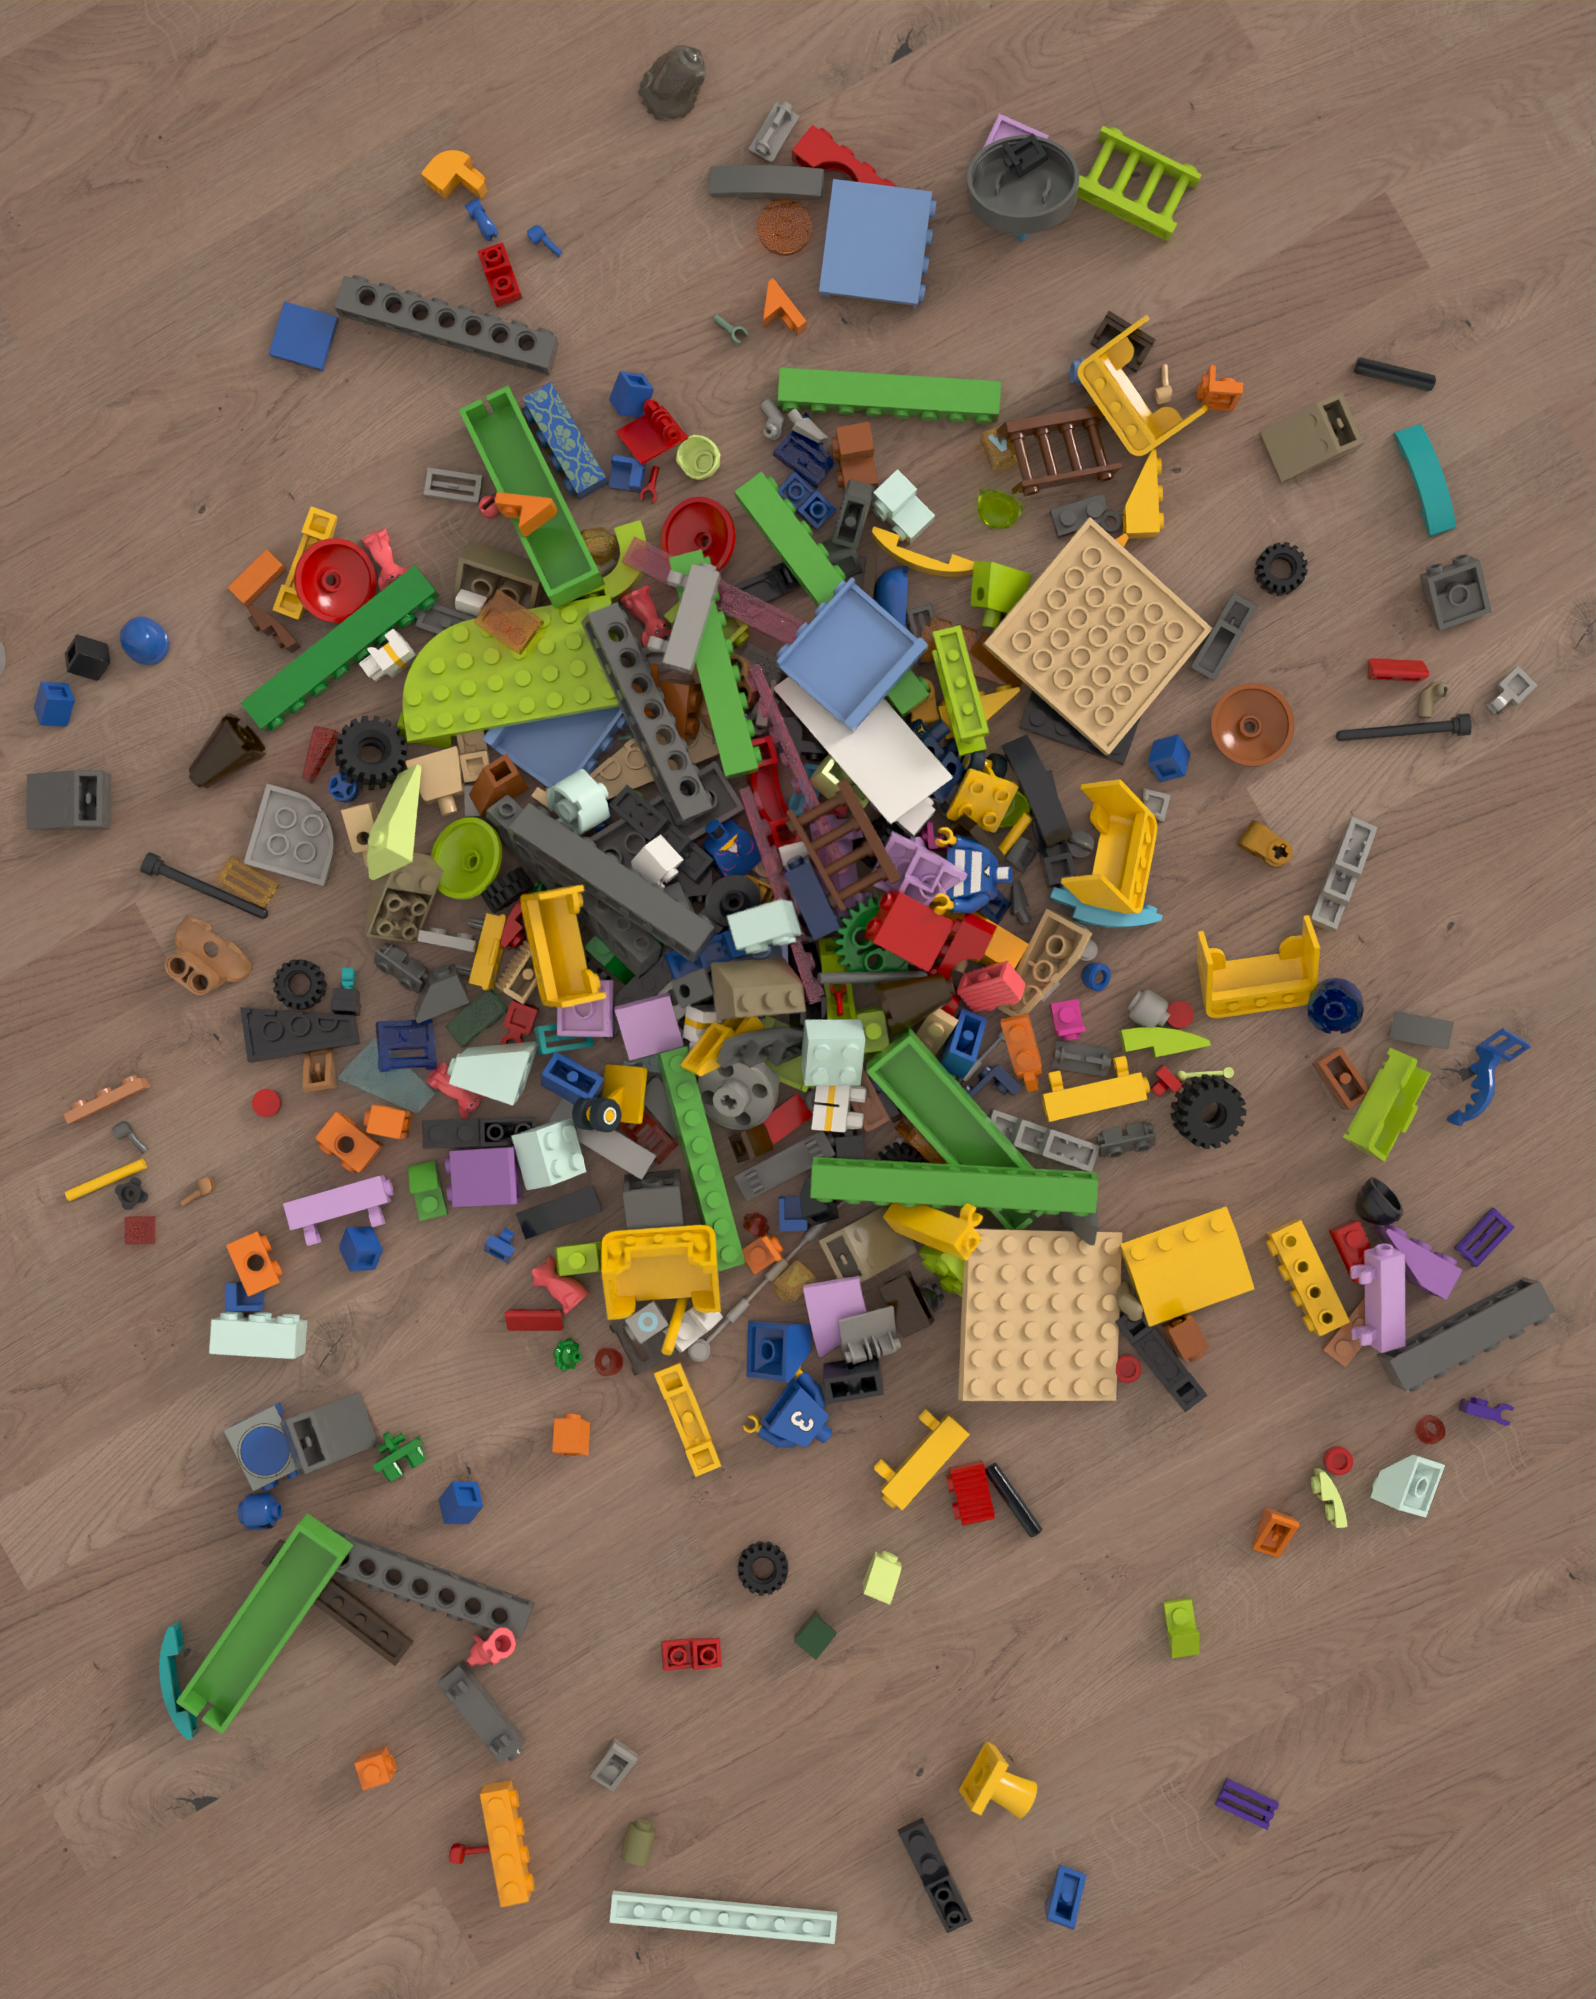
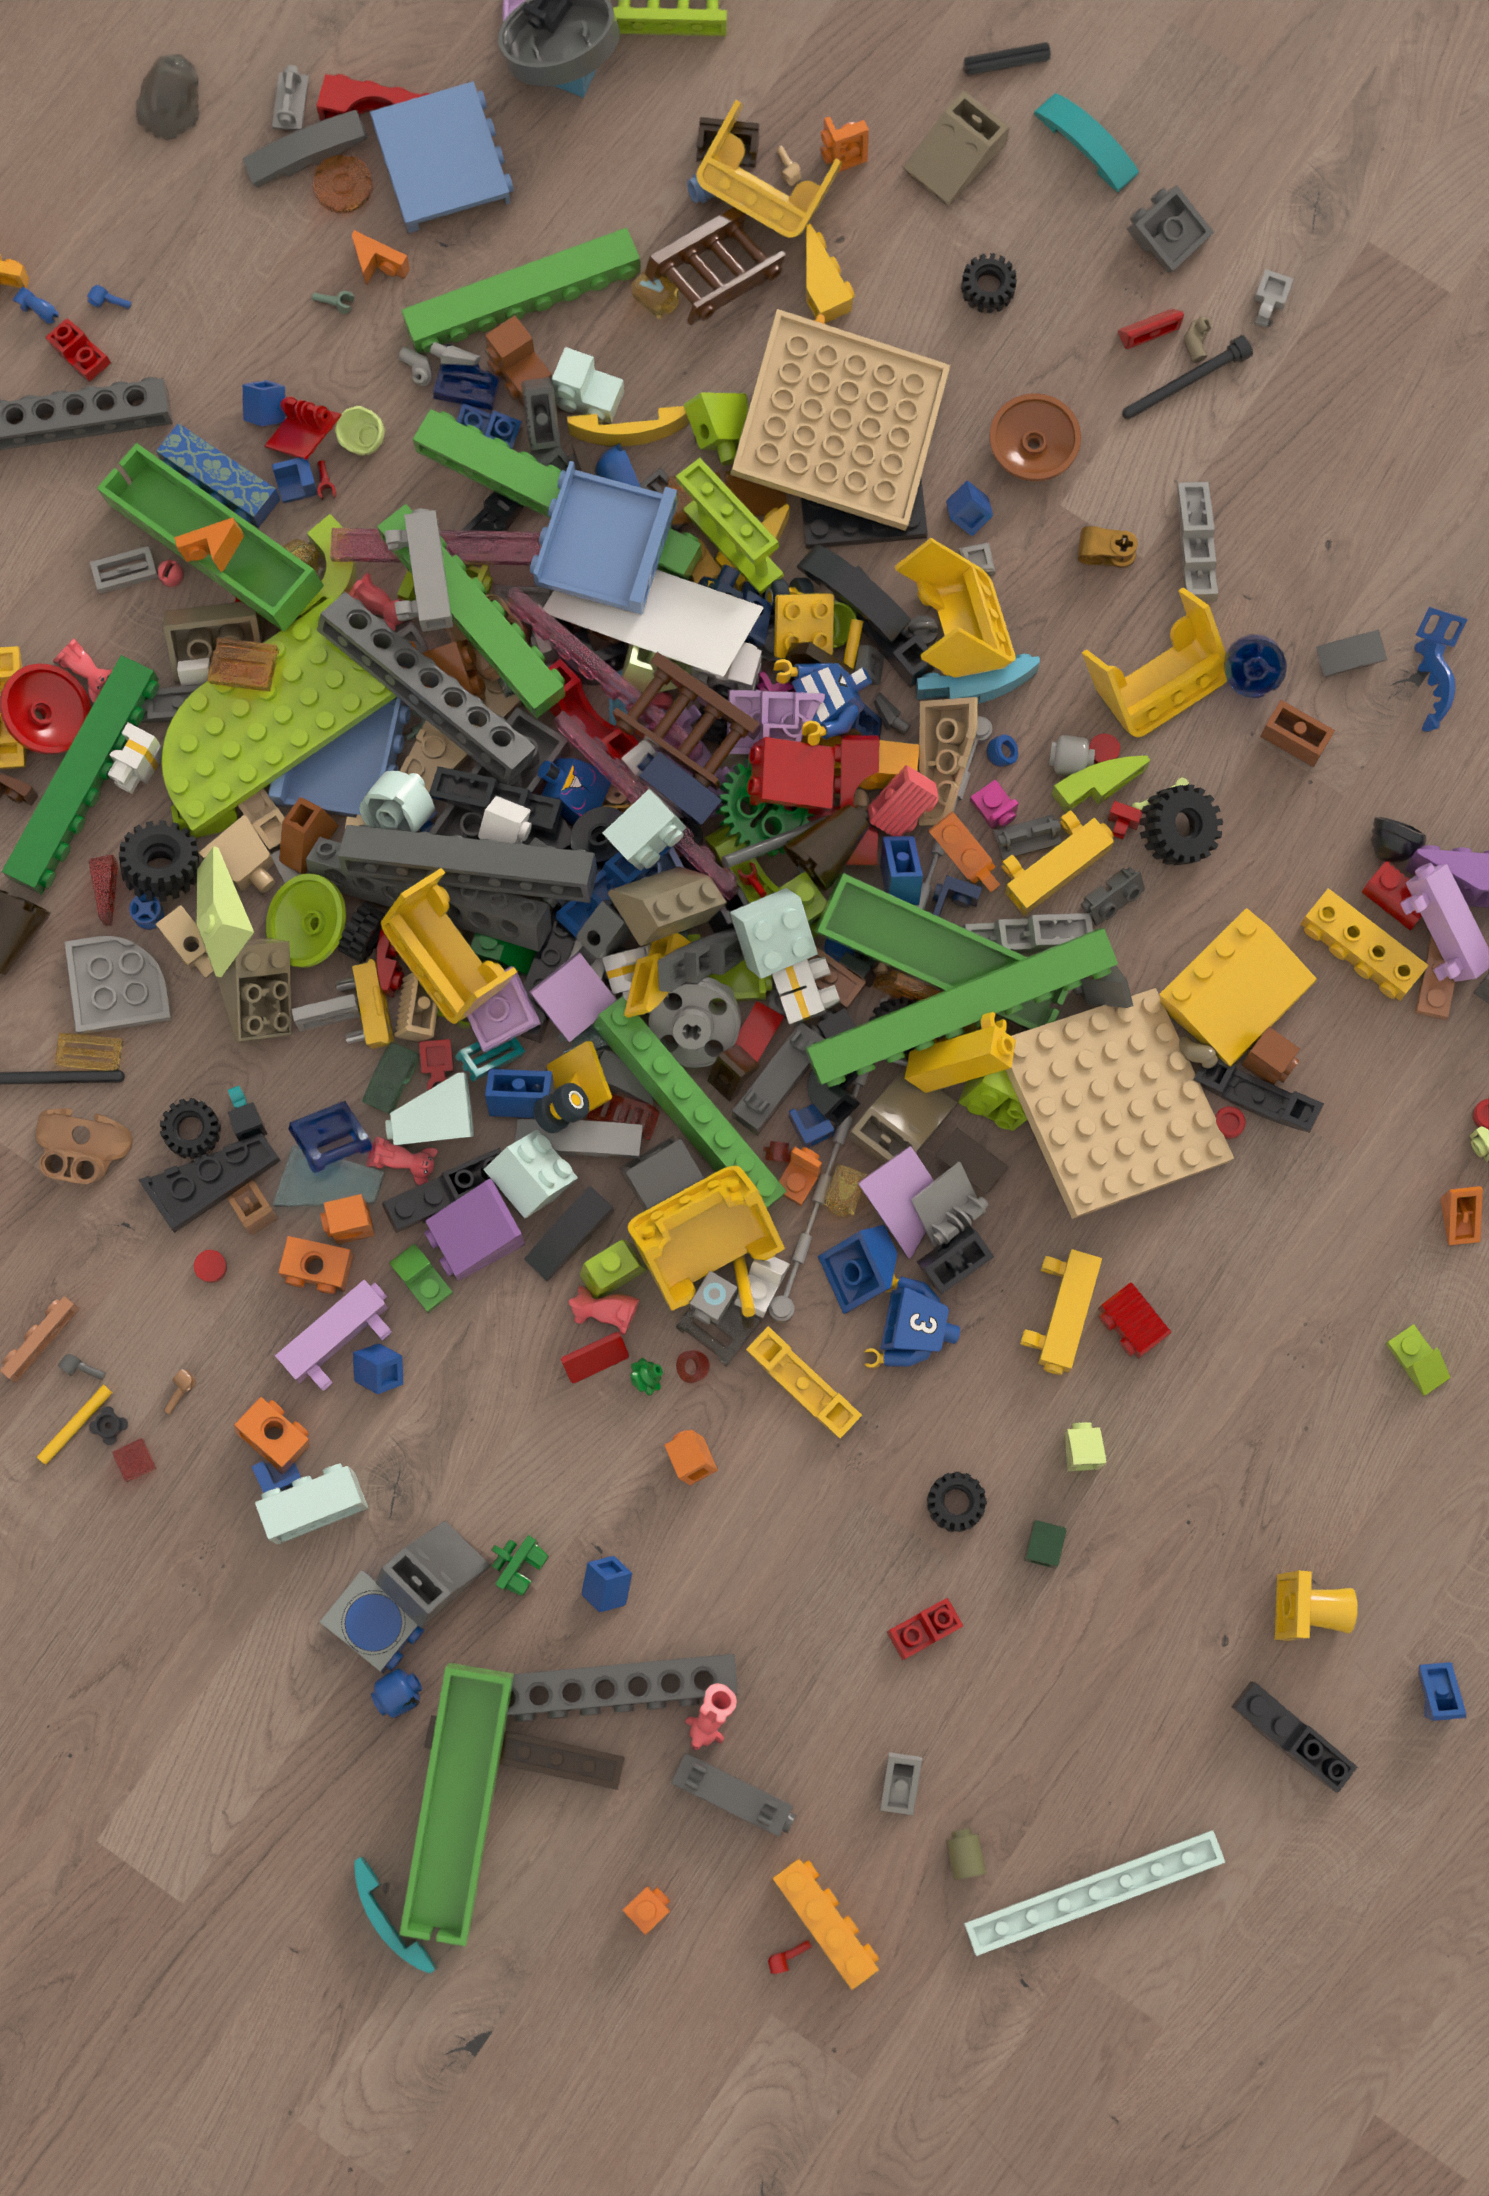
camera: 25 degrees left, 10 degrees down
dark grey hinge [374,943,429,994] -> none
dark grey slope [414,963,470,1023] -> none
blue tile [484,1228,515,1264] -> none
red dish [660,497,736,572] -> none
tan plate [916,1009,959,1056] -> none
black plate [918,1281,944,1312] -> none
clear neon green piece [977,489,1025,529] -> none
black axle [985,1463,1042,1538] -> none
dark grey hinge [1050,494,1122,538] -> none
dark grey slope [1191,591,1258,681] -> none
lime piece [1343,1048,1431,1162] -> none

